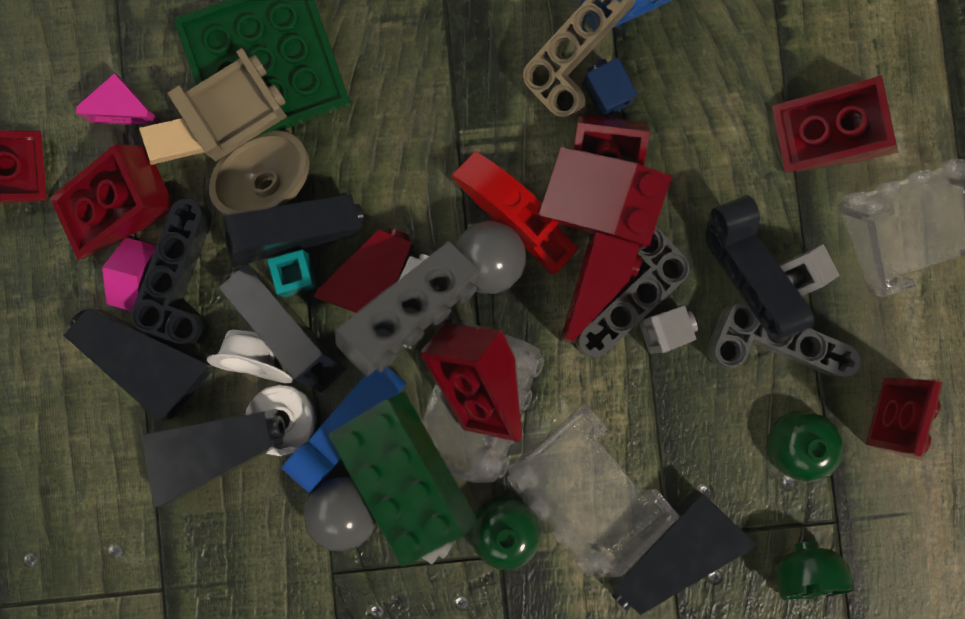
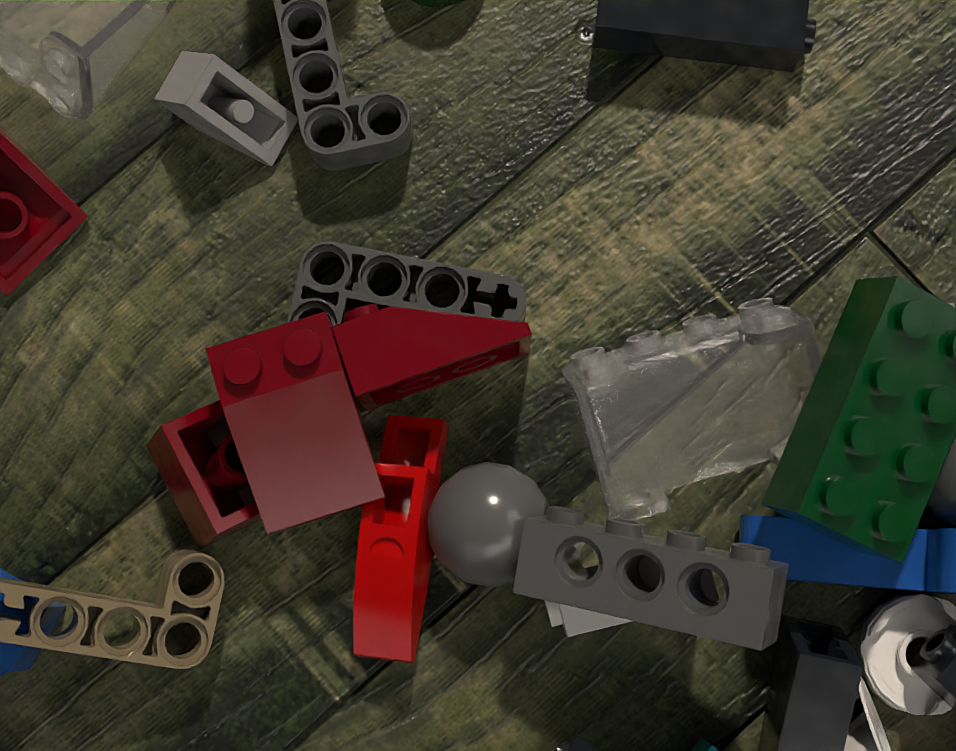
camera: 115 degrees left, 5 degrees down
dark red slope [314,228,414,313] -> none
dark red slope [420,323,522,442] -> none
dark green cylinder [471,496,541,570] -> none
clear windscreen [507,404,679,577] -> none
dark blue brick [583,57,638,117] -> none
light grey slope [639,306,698,354] -> none
black beam [705,195,814,342] -> none

